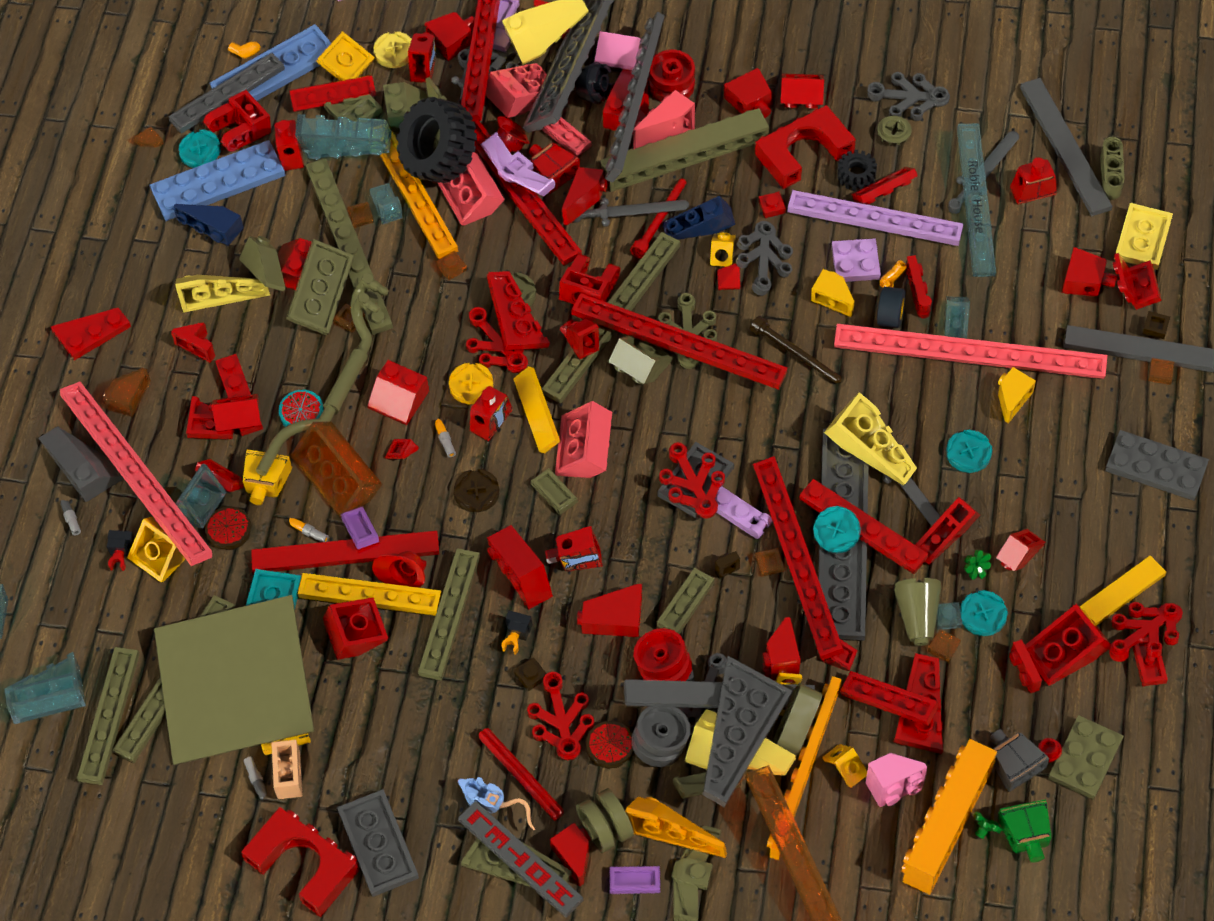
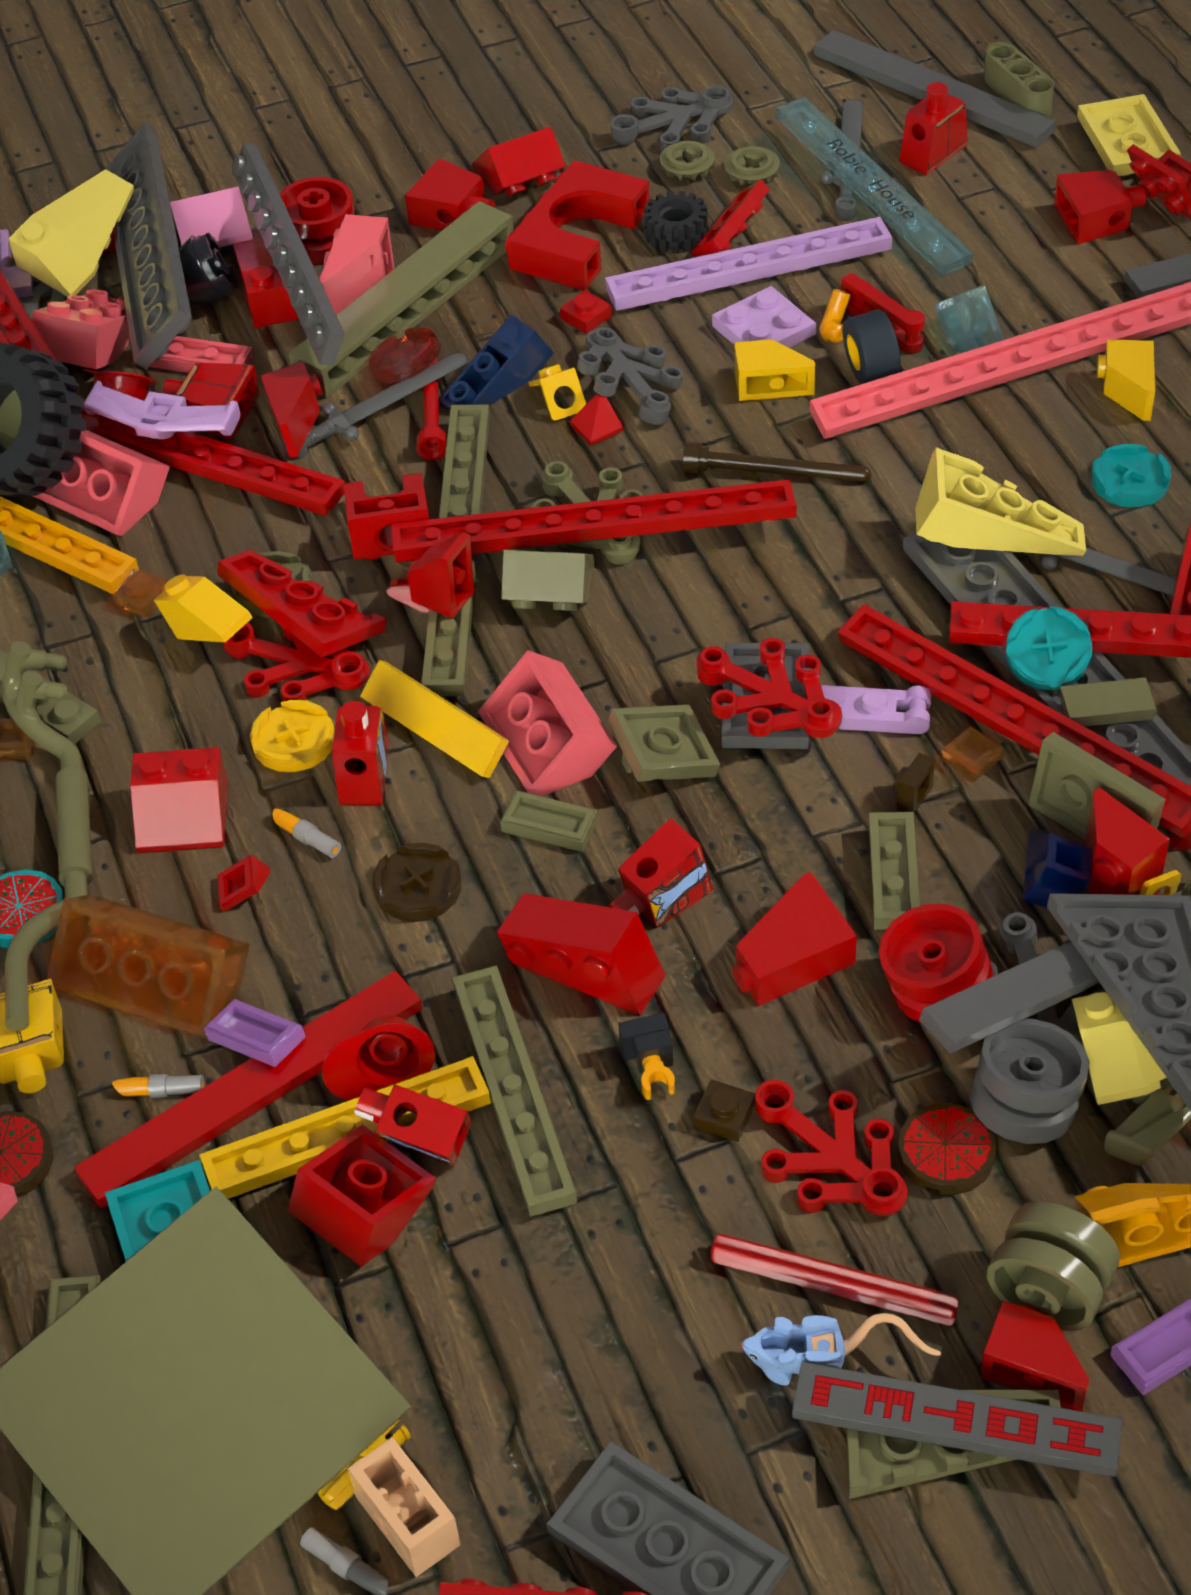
camera: 30 degrees left, 10 degrees down
none -> yellow slope [154,574,253,642]
none -> red torso [355,1085,472,1167]
none -> clear red tile [369,327,441,383]
none -> olive hinge [608,705,720,782]
none -> olive gear [725,146,780,186]
none -> clear blue slope [1023,829,1091,908]
none -> olive plate [1028,732,1166,840]
none -> olive tile [1059,677,1156,727]

